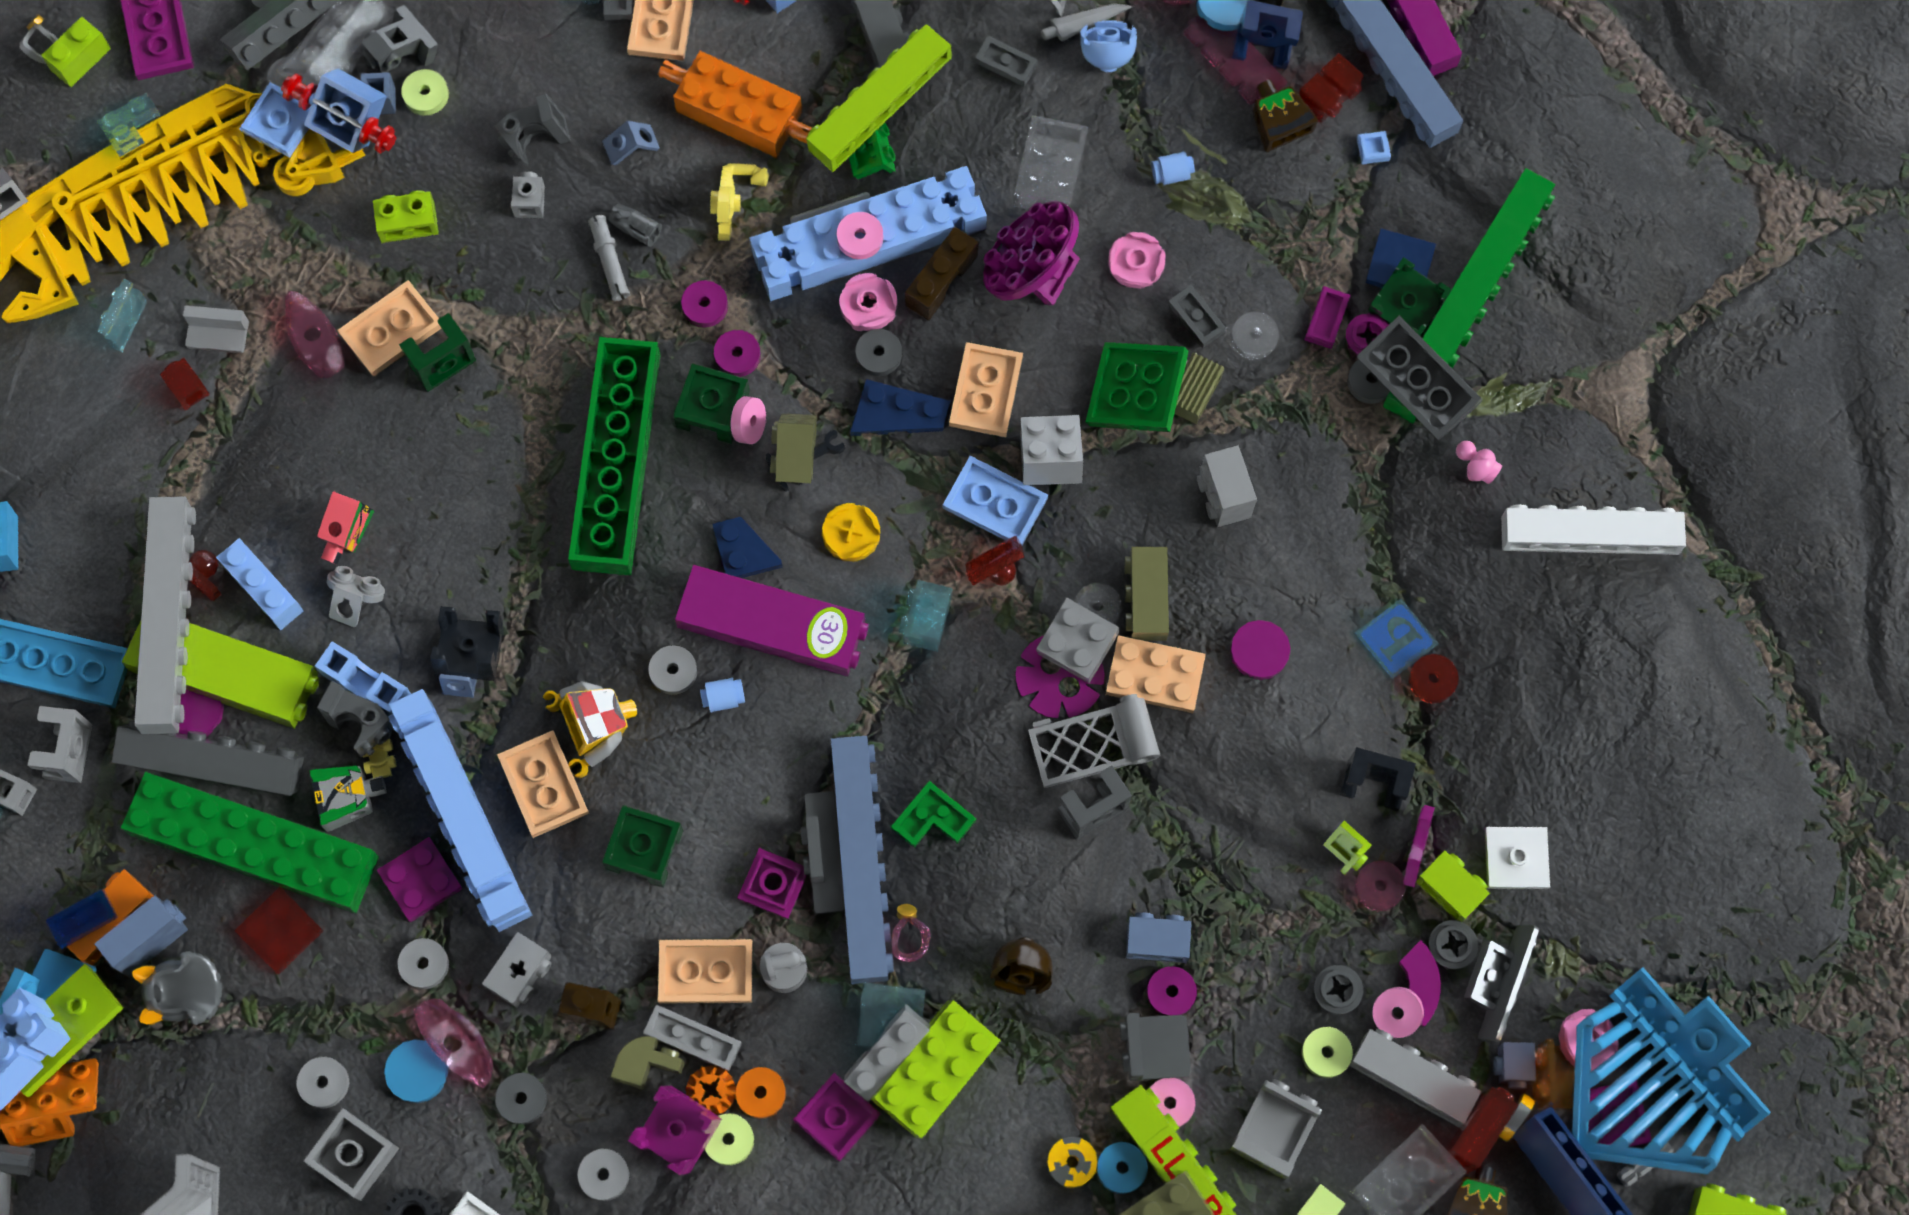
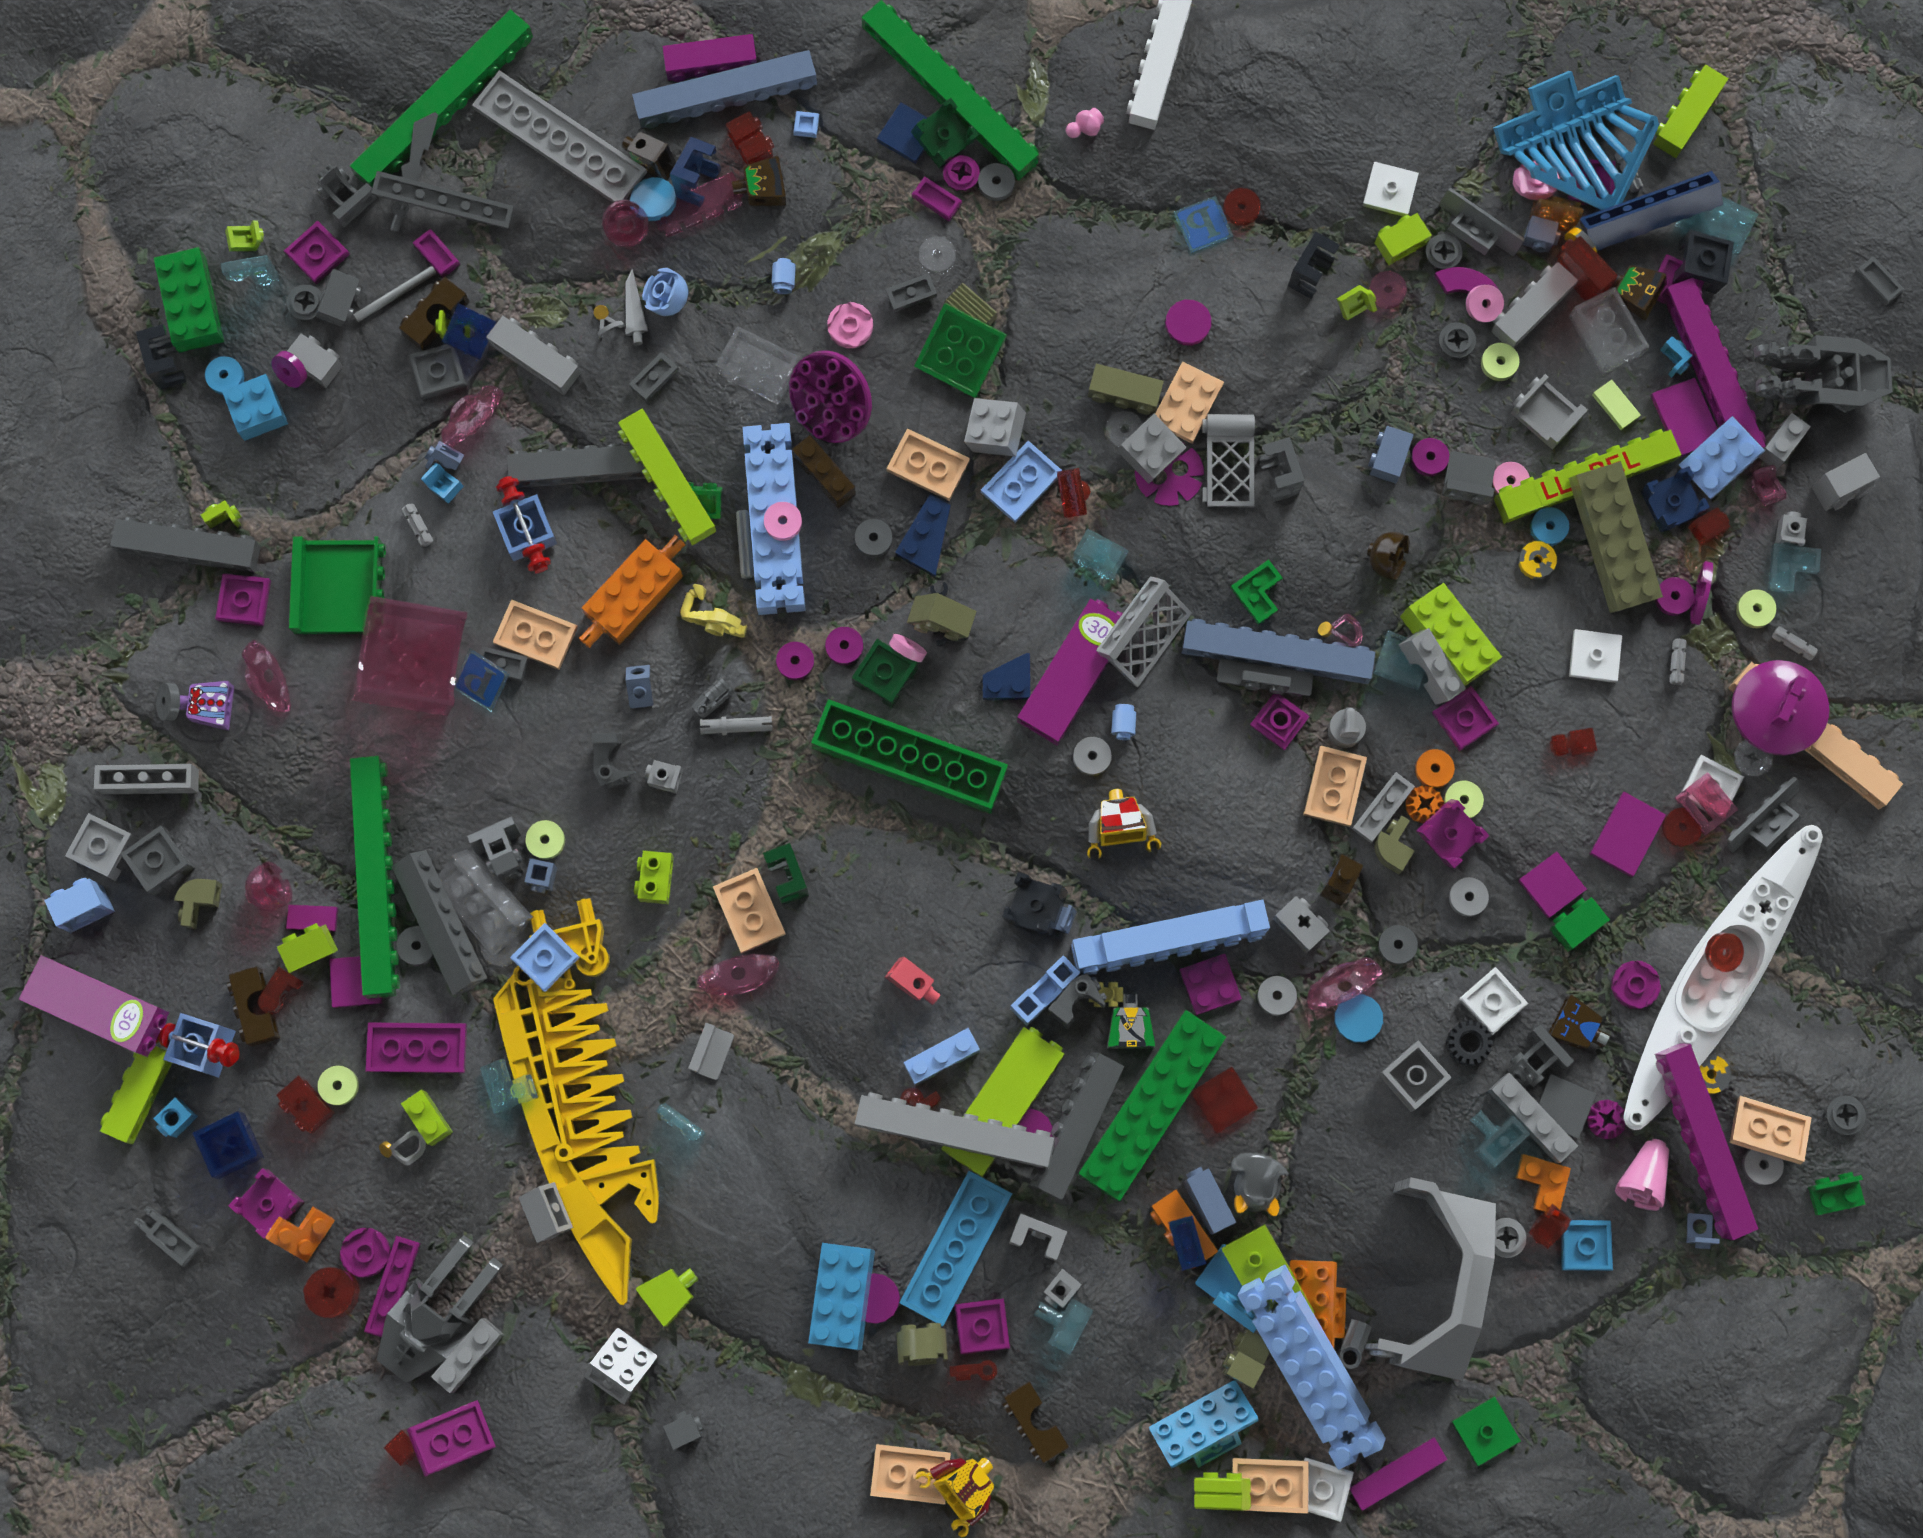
camera: 75 degrees left, 5 degrees up
clear red brick [160,358,210,411] -> none
medium blue brick [281,68,396,153] -> none
light grey piece [297,1057,349,1108] -> none
light grey bracket [326,566,385,627] -> none
light nougat plate [497,730,589,838] -> none
dark green panel [602,805,683,888] -> none
yellow tile [822,503,880,562] -> none
bright pink plate [839,273,897,331] -> none
light grey brick [1197,445,1257,527] -> none
dark grey slope [1356,316,1482,440] -> none
magenta tile [1403,805,1435,887] -> none
none -> light grey fence [1096,576,1192,687]

